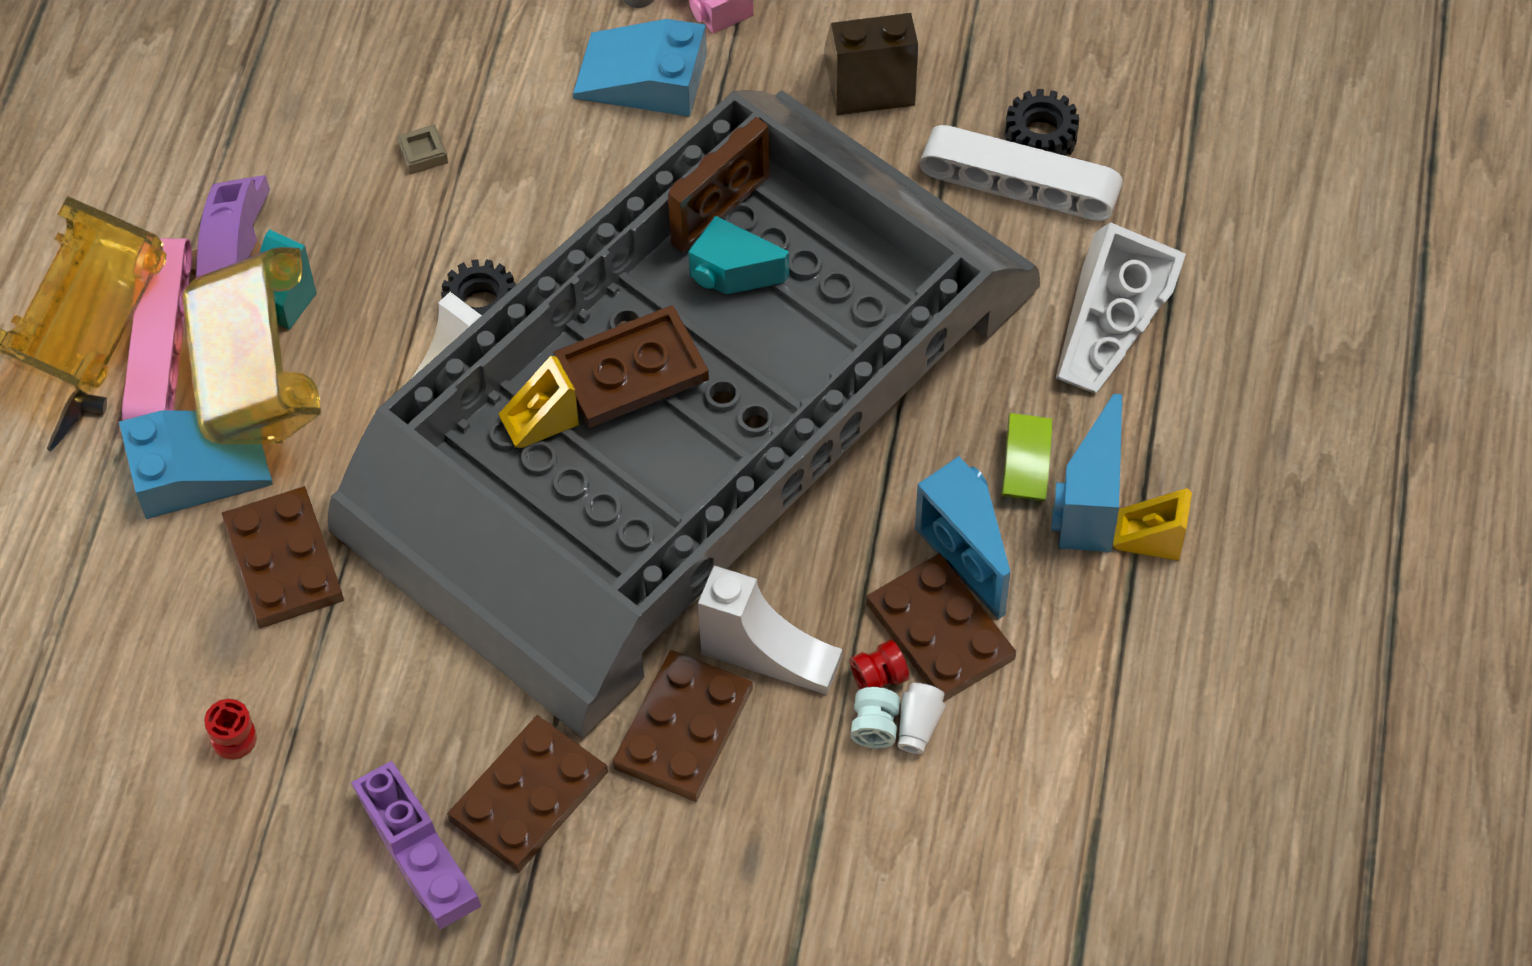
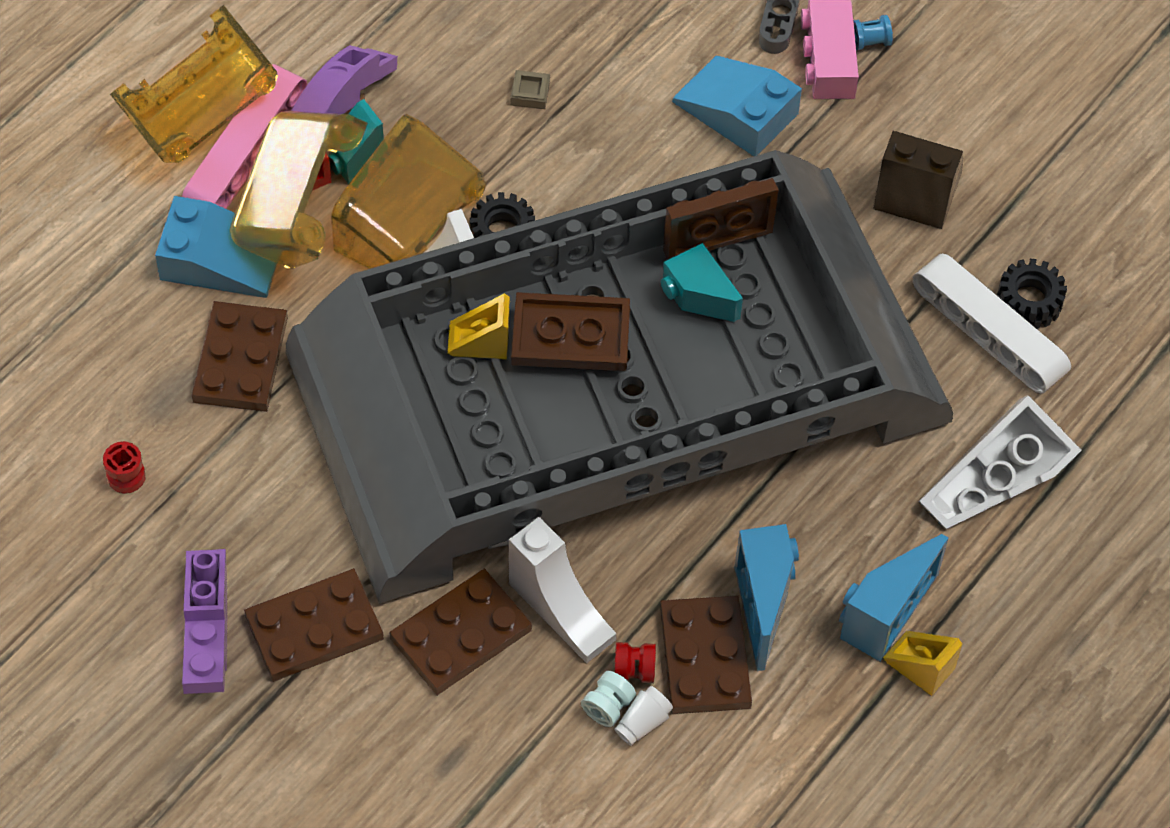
camera: 25 degrees right, 0 degrees up
black bar [47,385,107,452] -> none
lime slope [1001,413,1052,502] -> none
none -> clear yellow windscreen [331,114,486,269]

